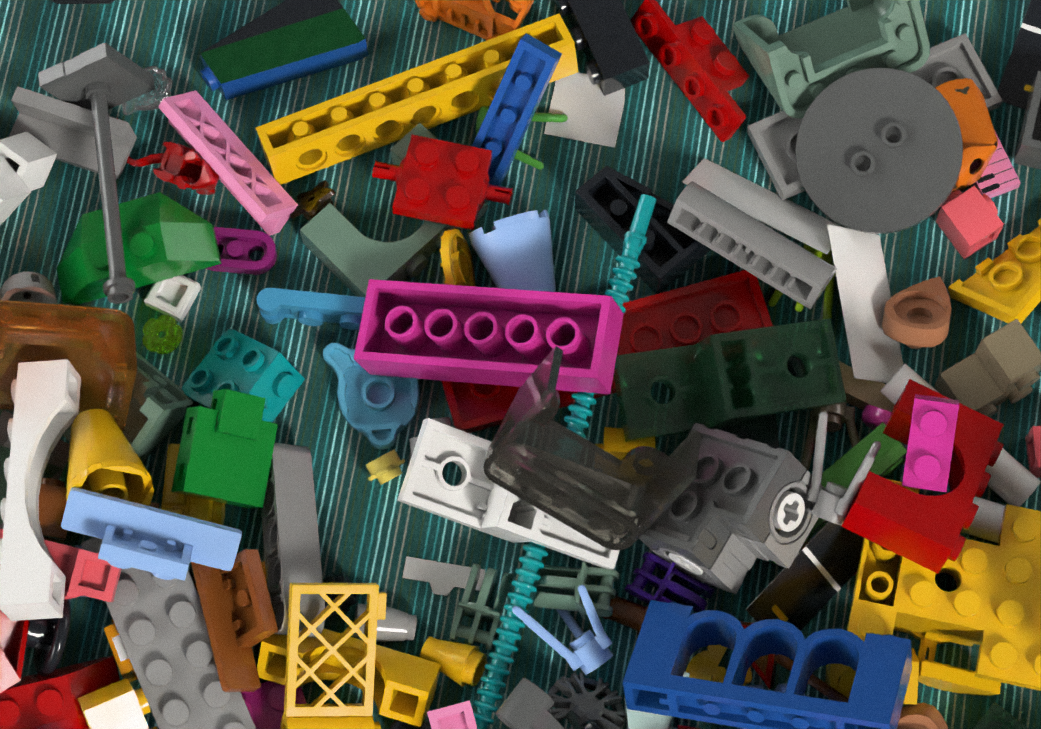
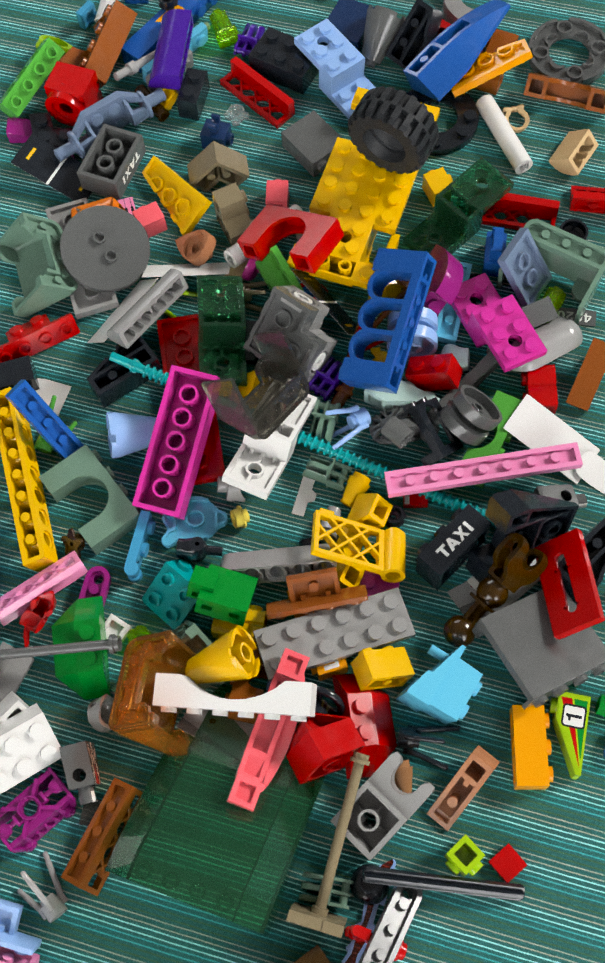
camera: 80 degrees left, 5 degrees down
light blue bracket [61,487,242,581] -> none
red plate [372,134,513,230] -> none
yellow wheel [439,228,475,286] -> none
light grey plant [806,411,881,526] -> none
dark pink brick [902,394,959,492] -> none
none -> black piece [176,537,223,562]

